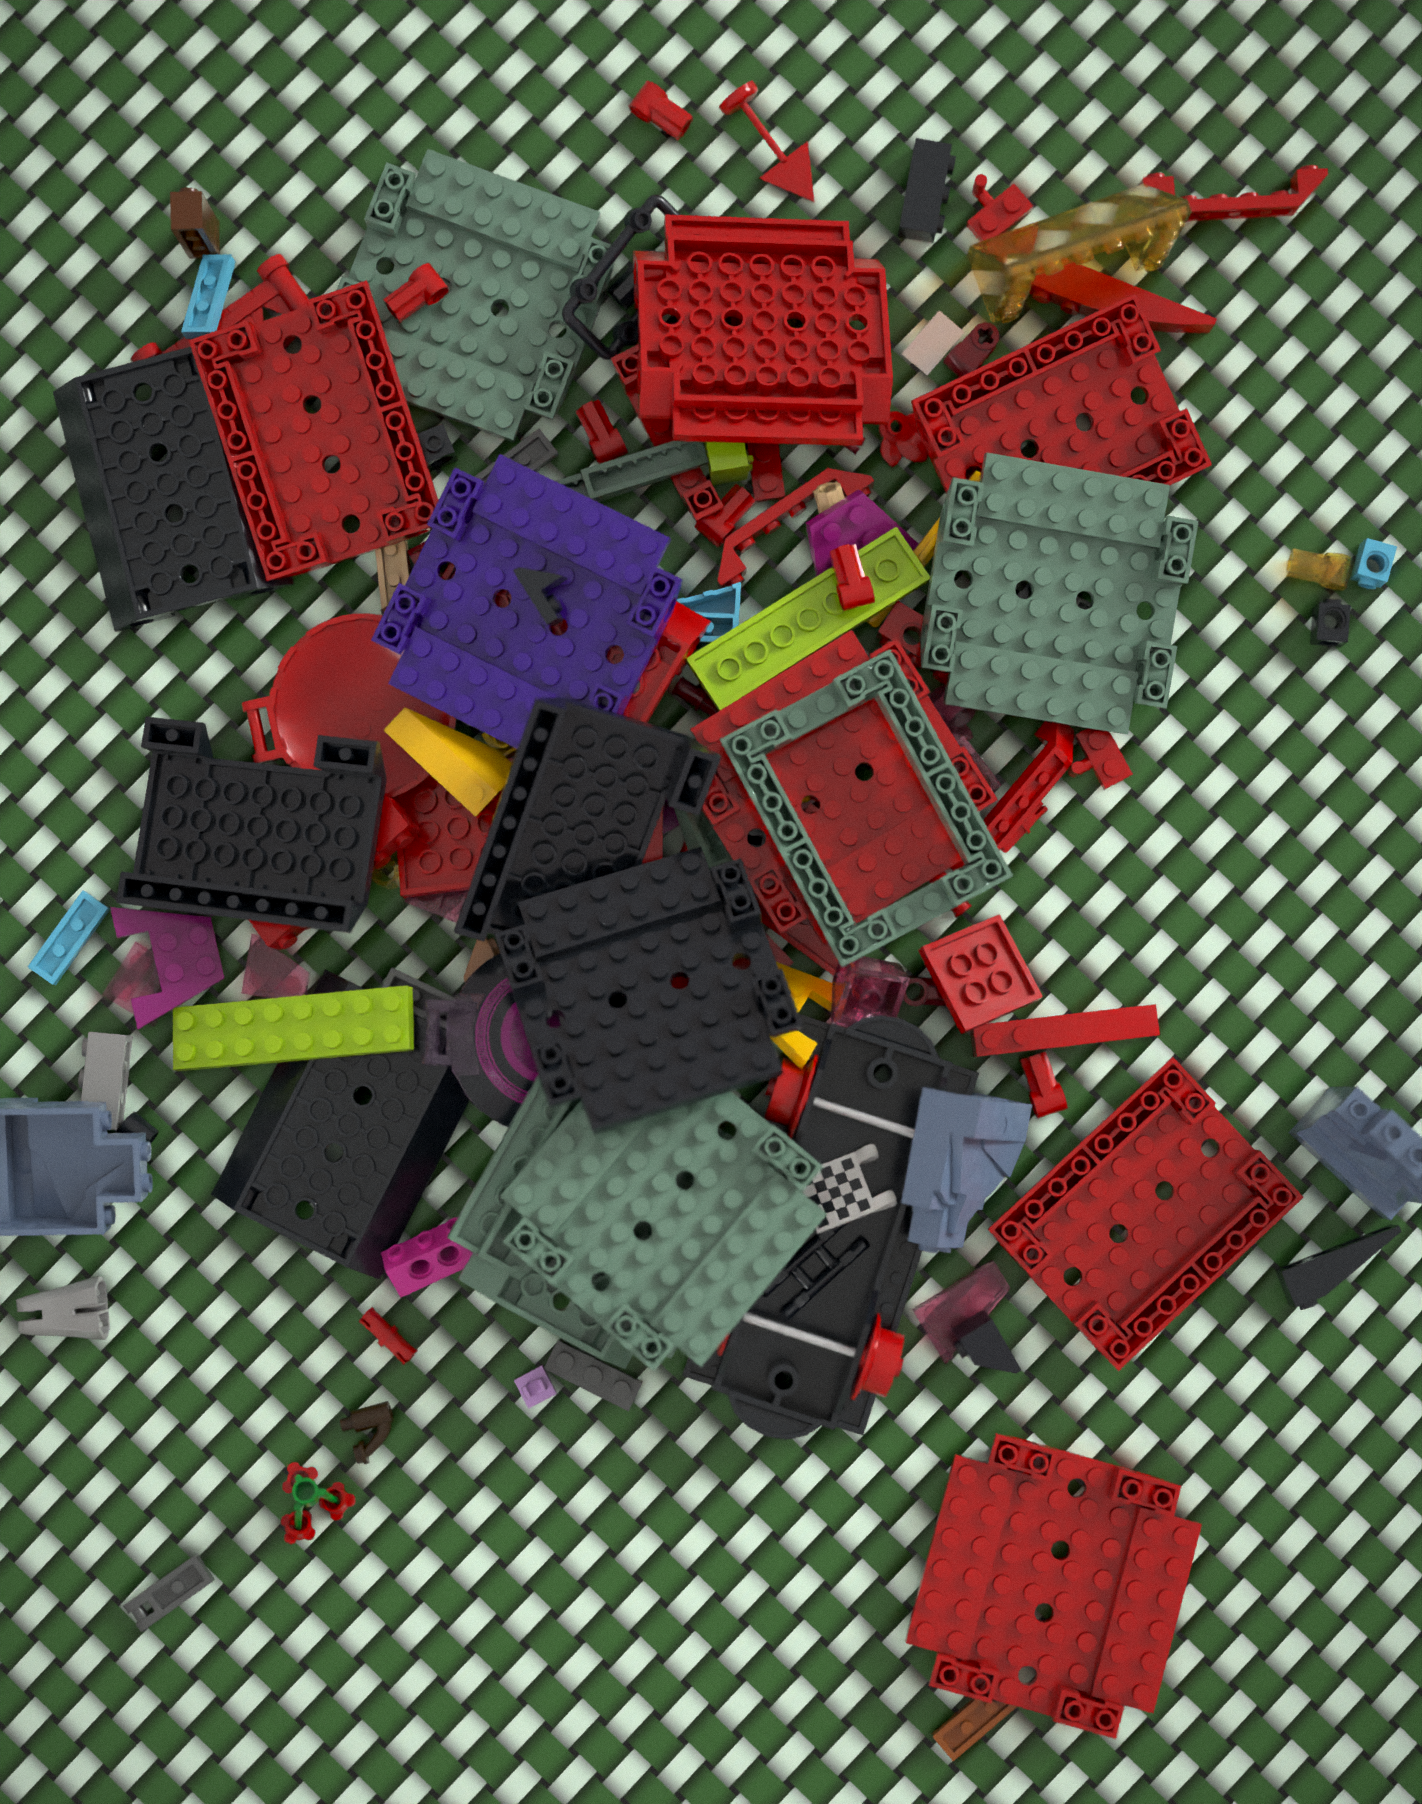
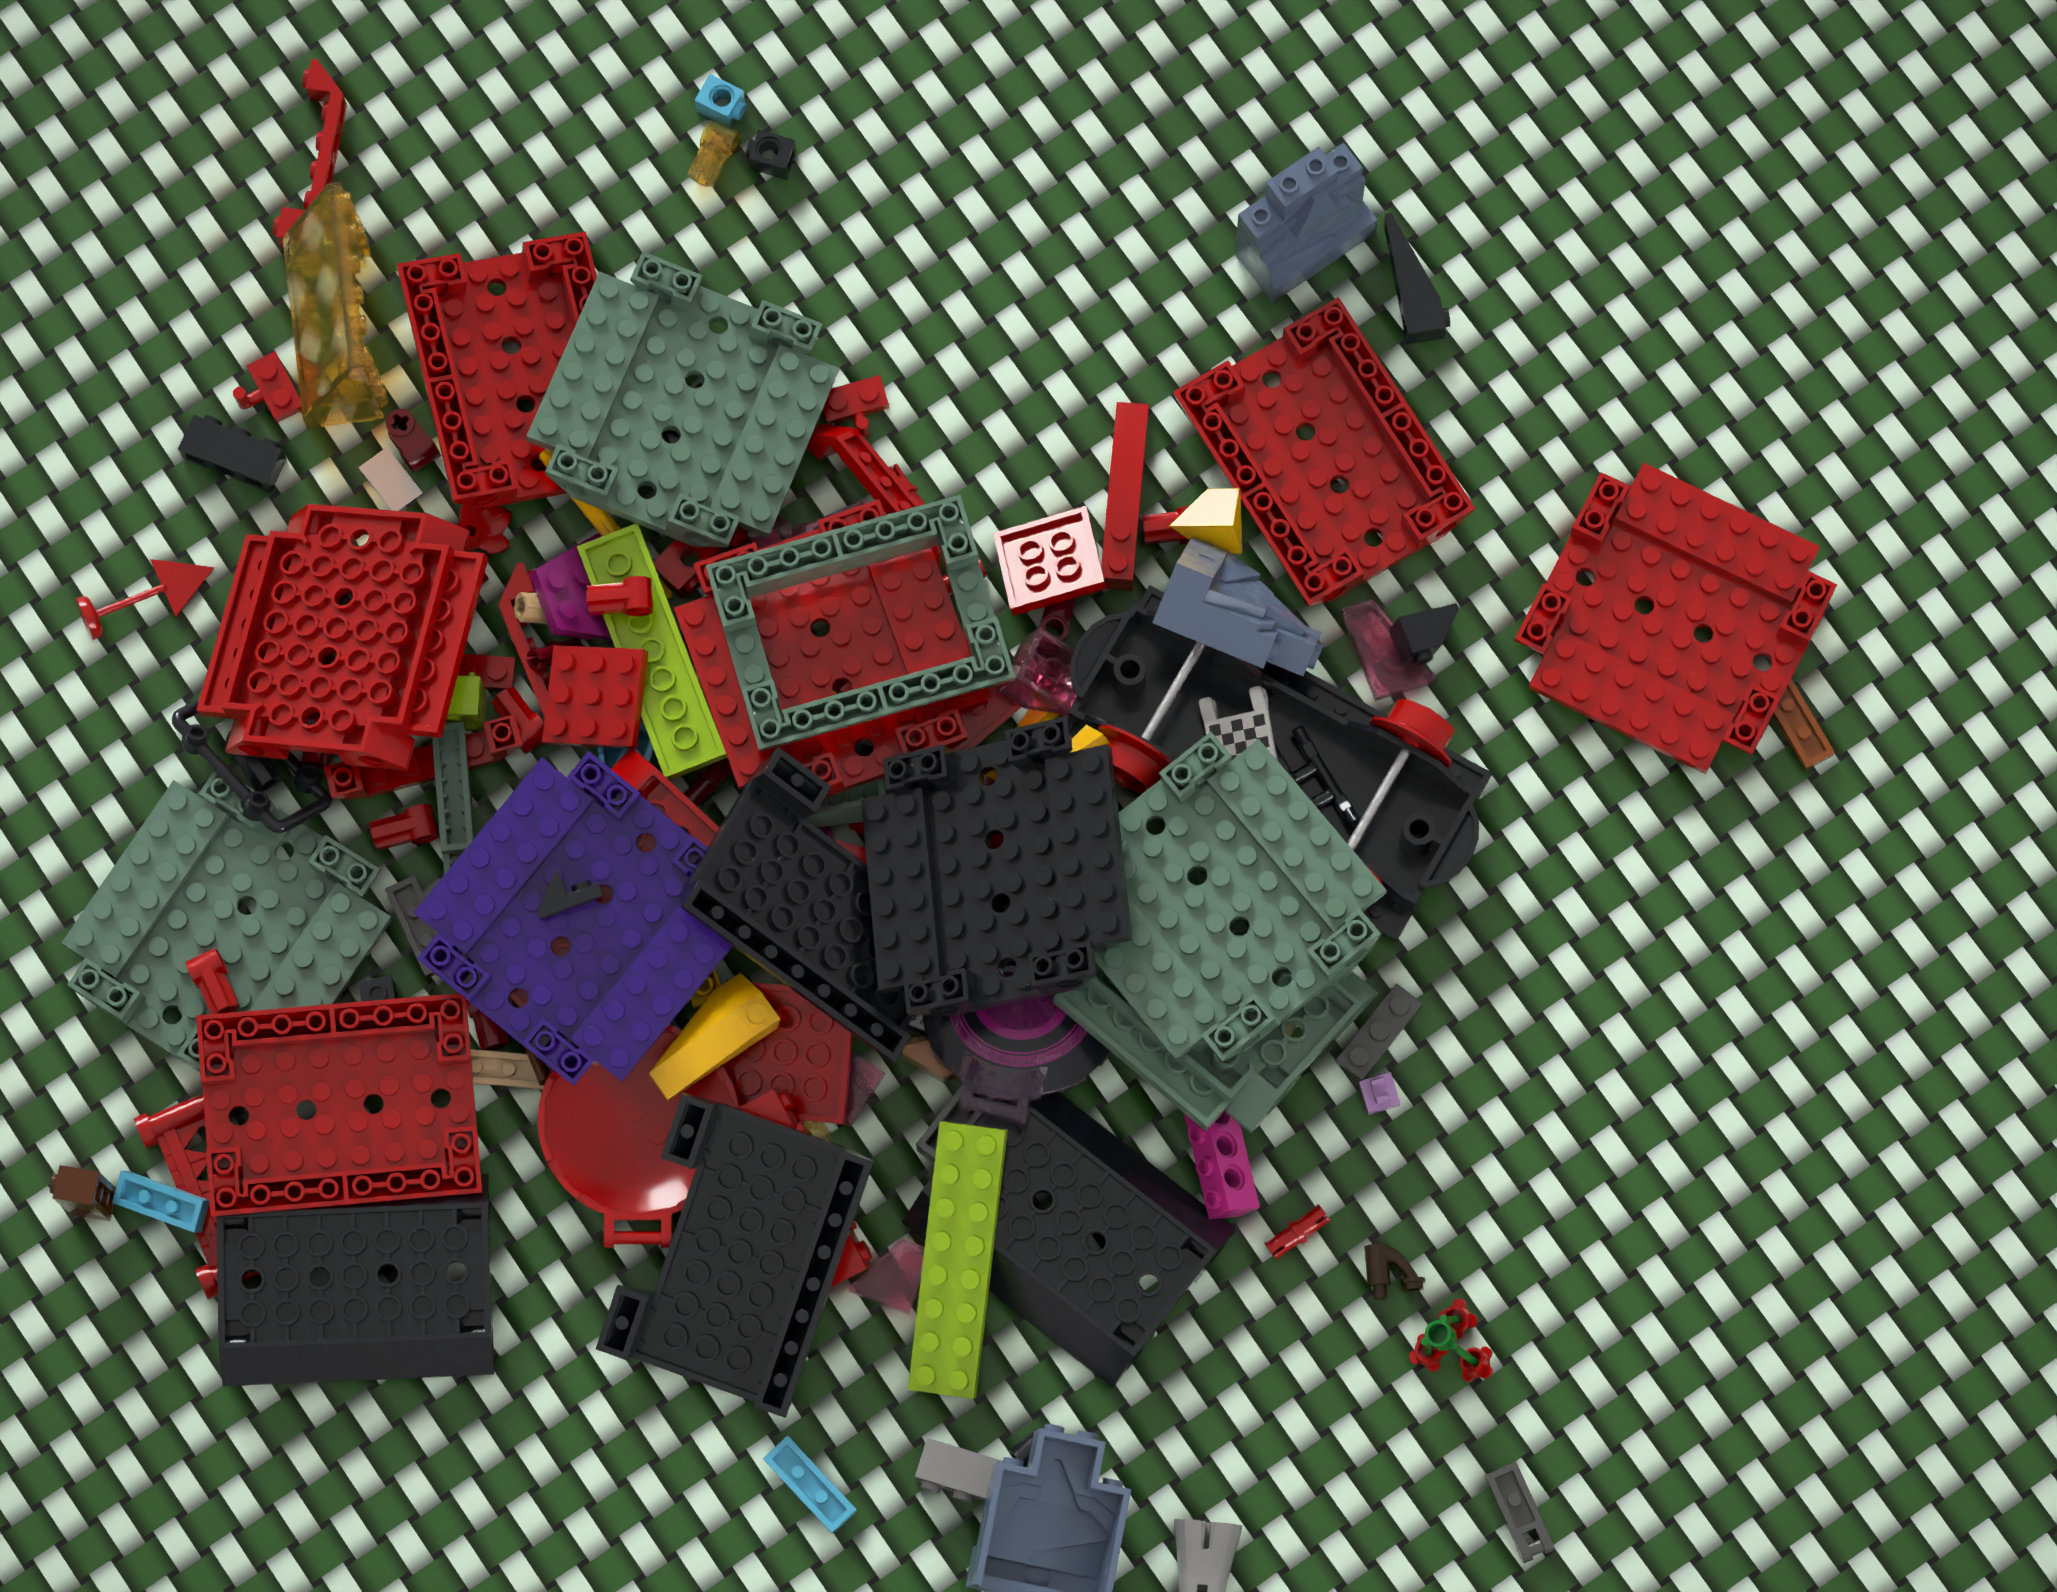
camera: 75 degrees left, 10 degrees down
clear pink wing [102,942,161,1027] -> none
magenta wing [110,907,224,1030] -> none
red piece [628,81,693,140] -> none
red slope [1027,250,1217,333] -> none
none -> dark red axle [527,638,585,670]
none -> red plate [542,645,648,749]
none -> slope [1170,488,1243,554]

